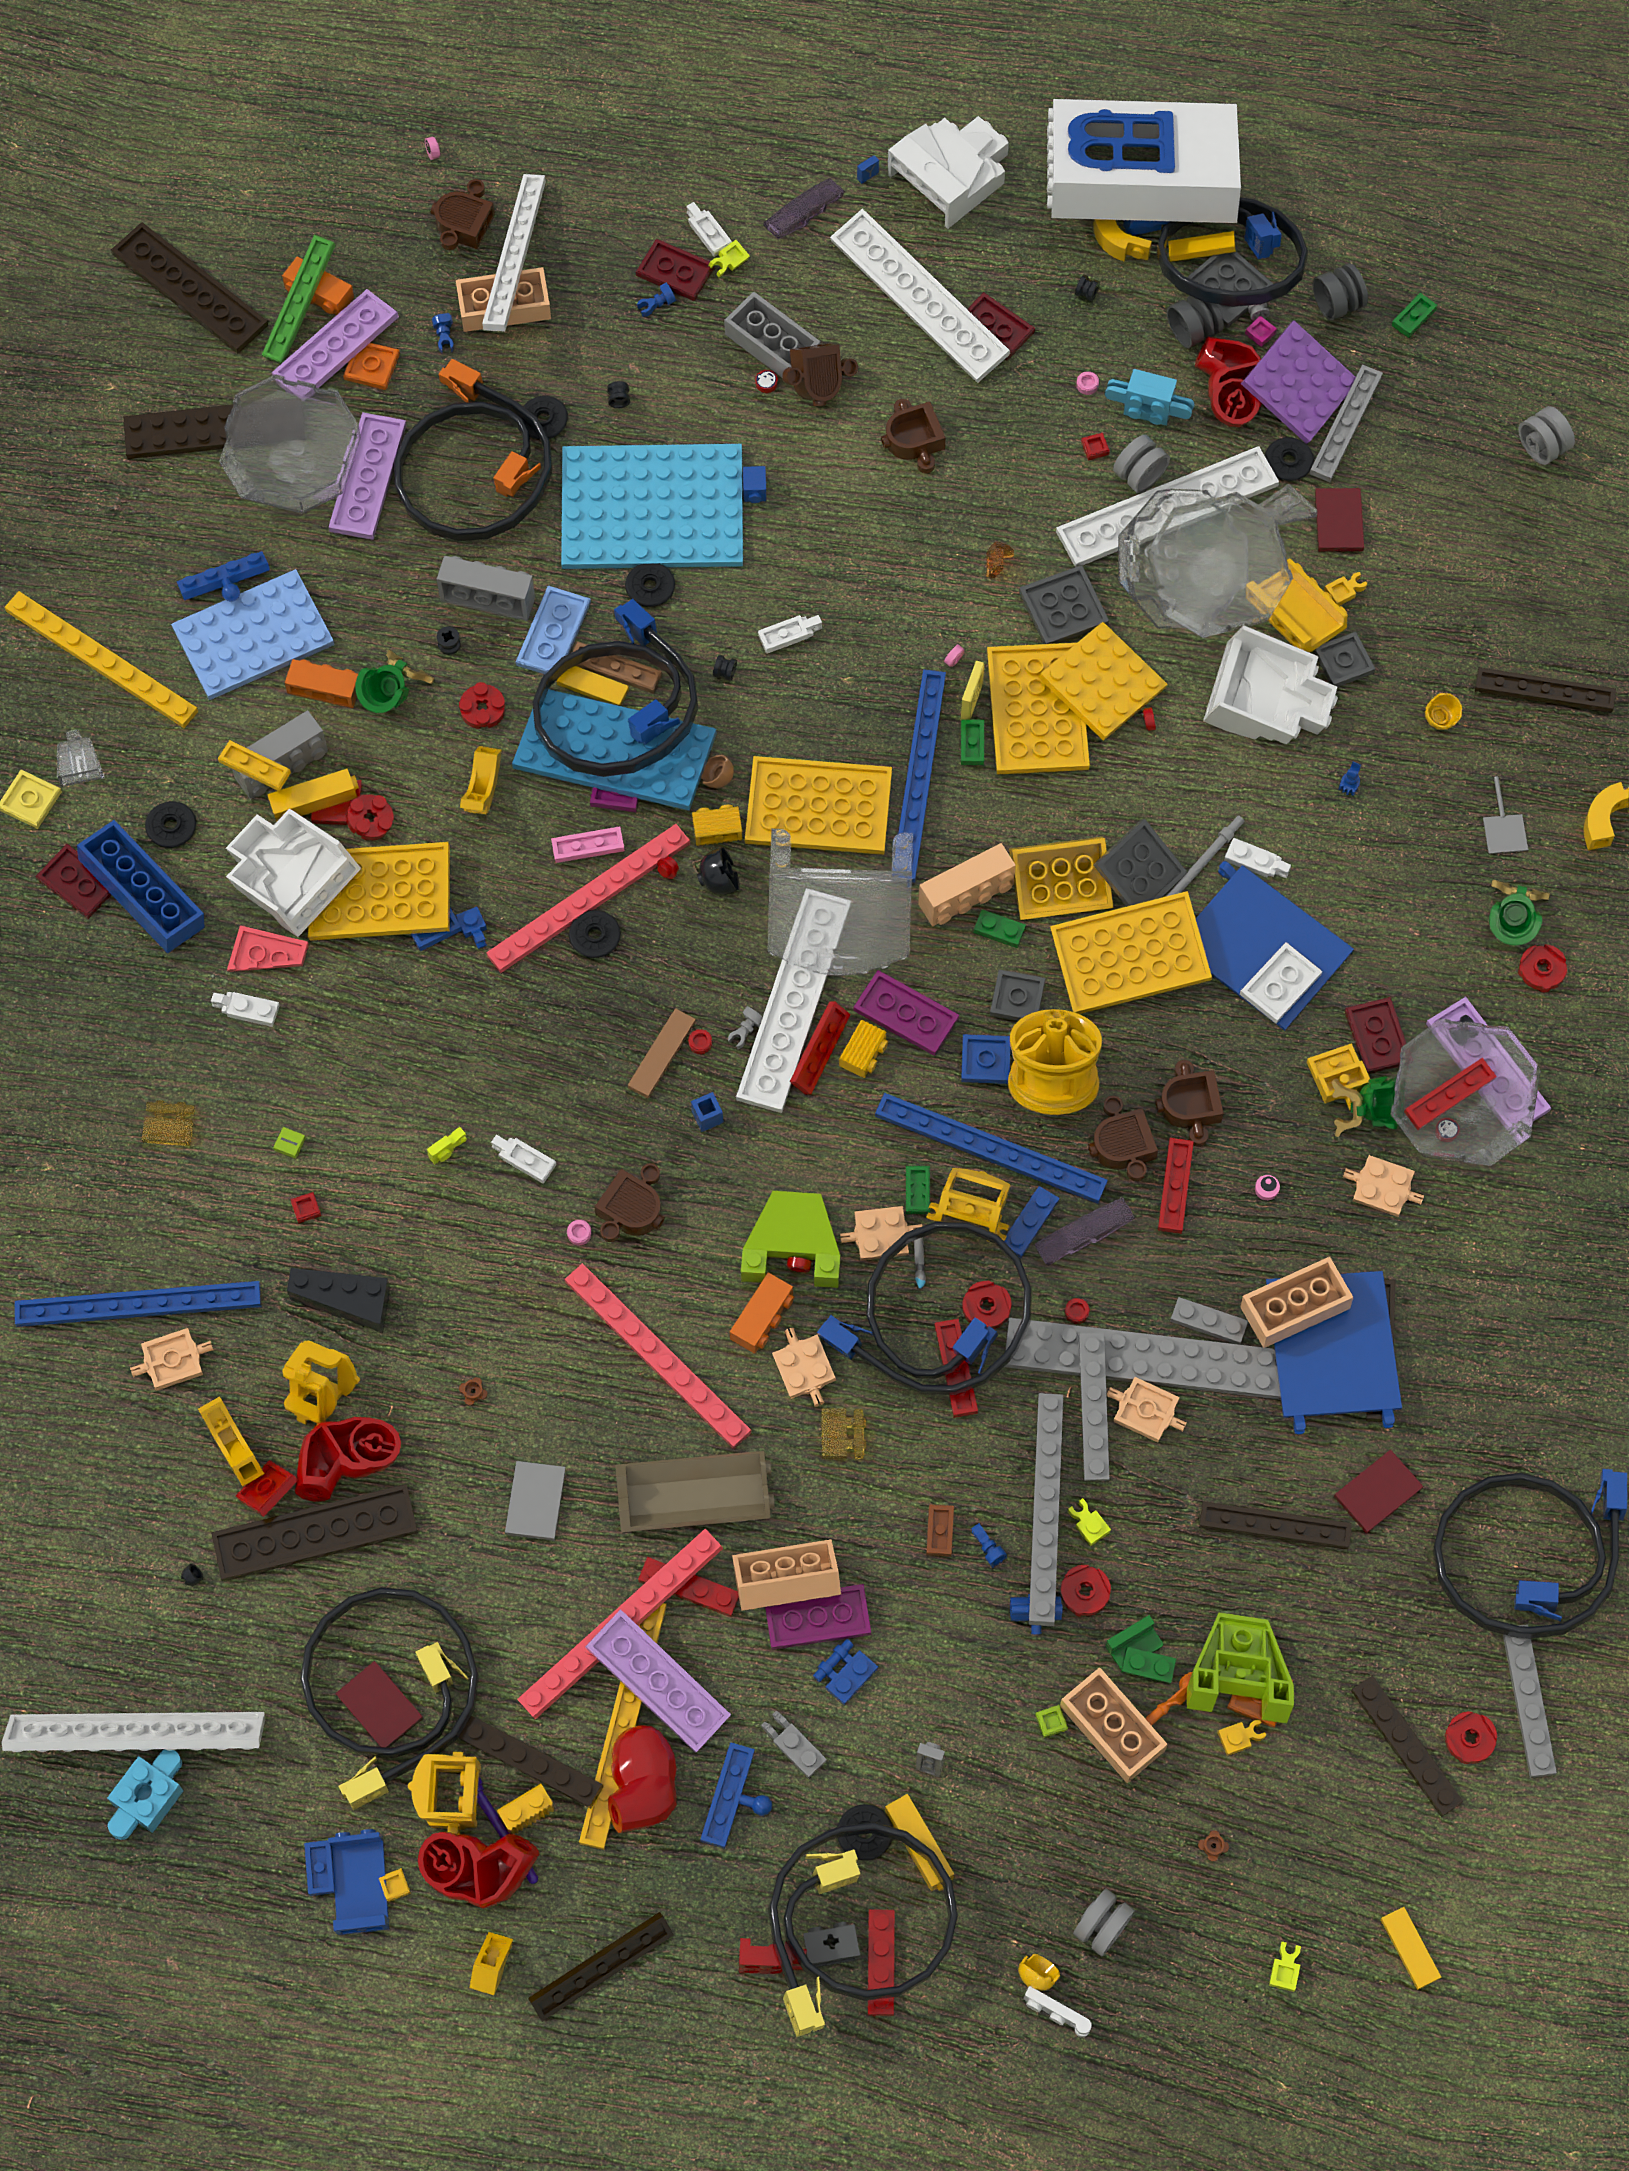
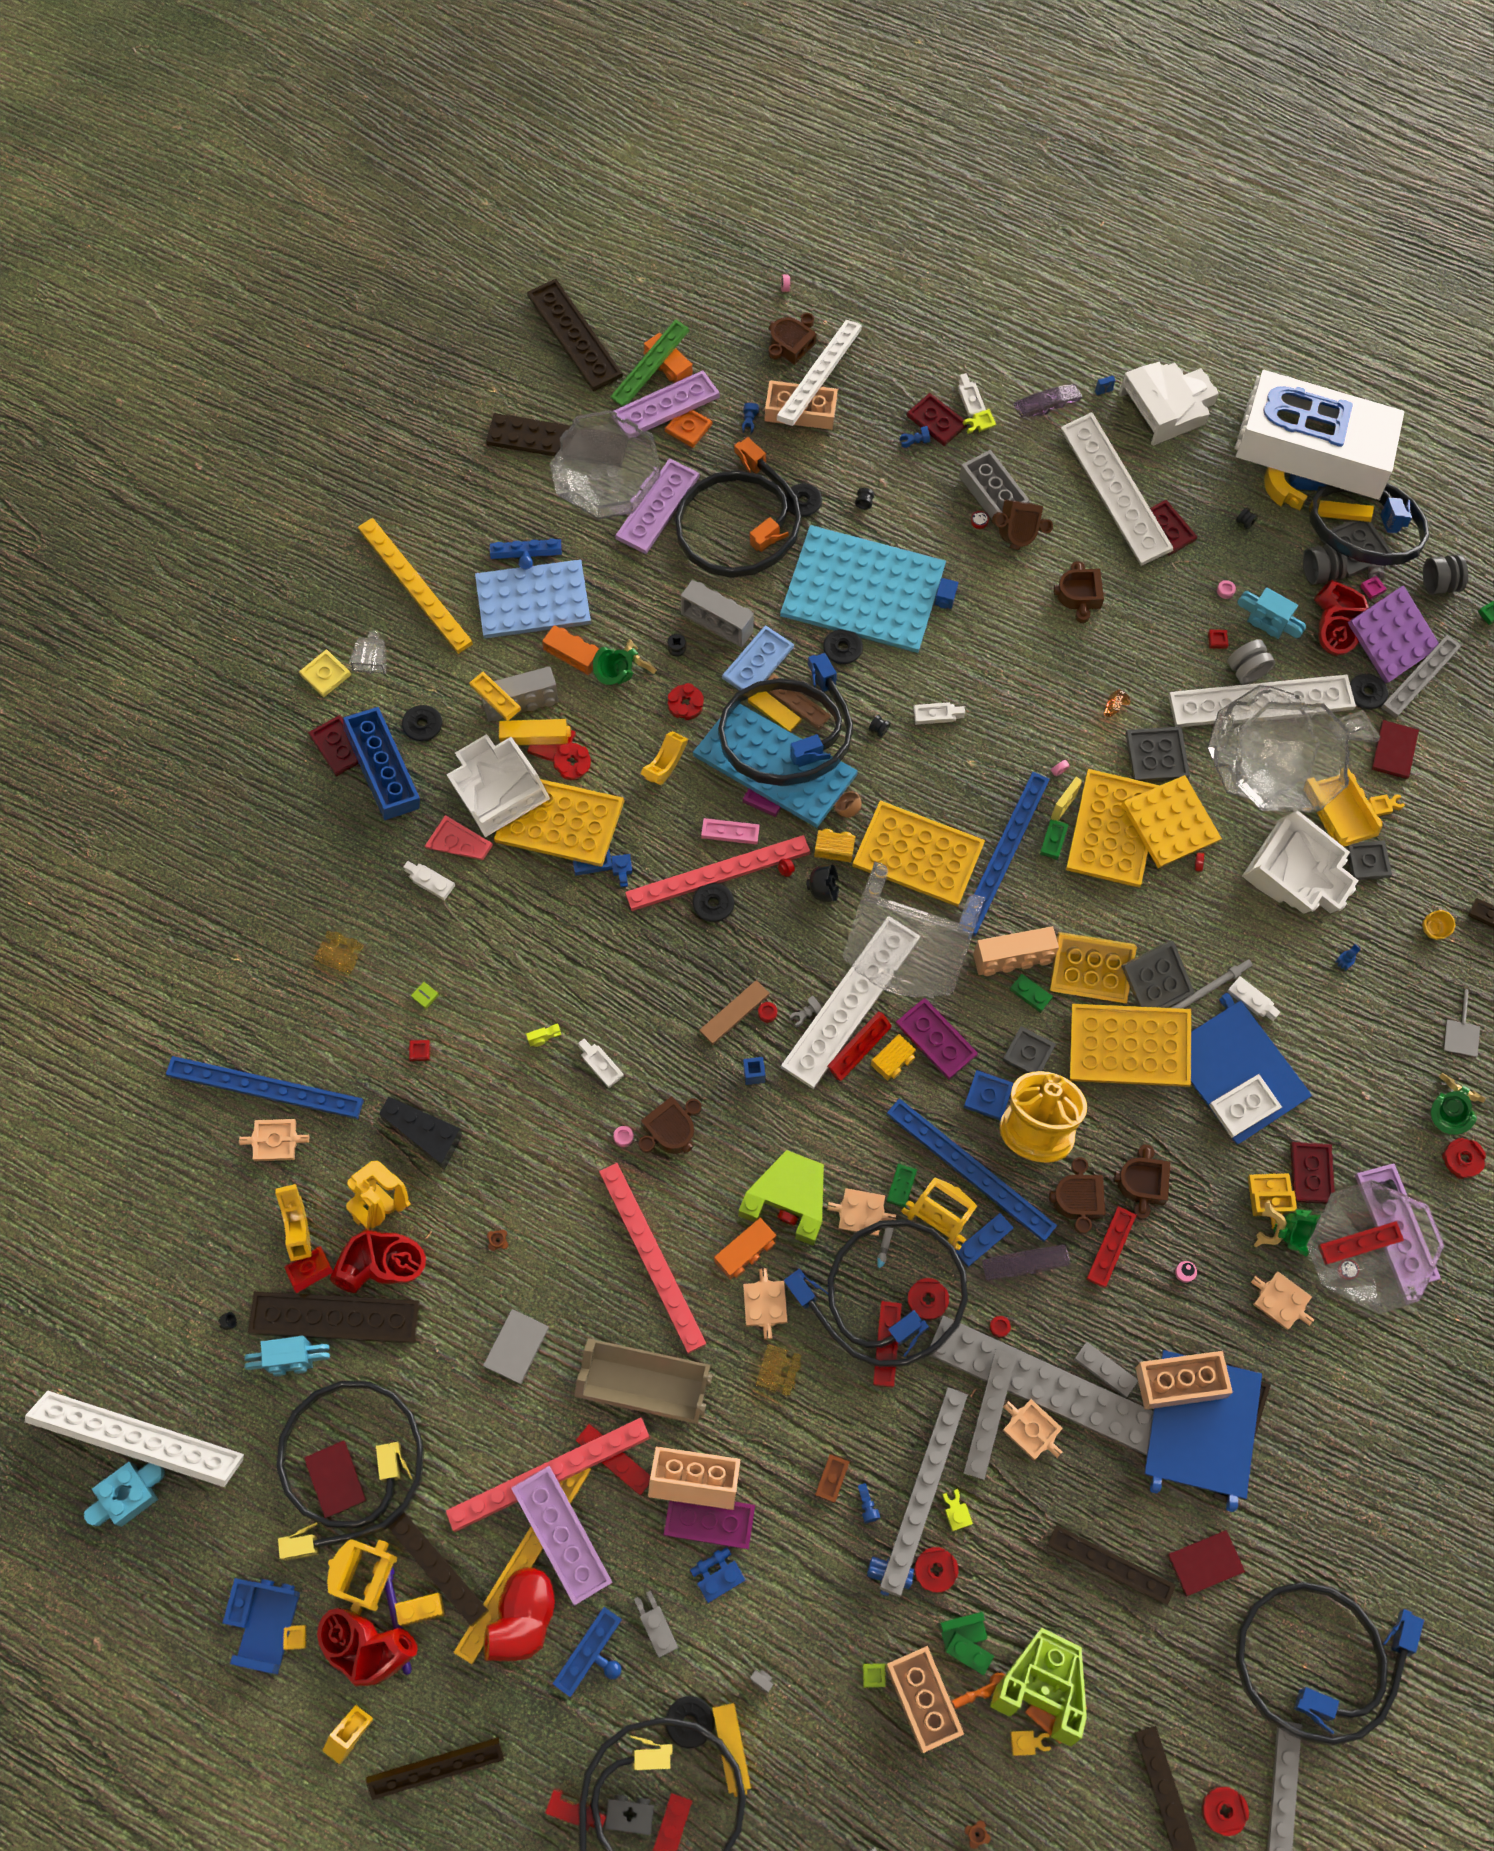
camera: 15 degrees right, 0 degrees up
none -> medium azure brick [244,1336,330,1376]

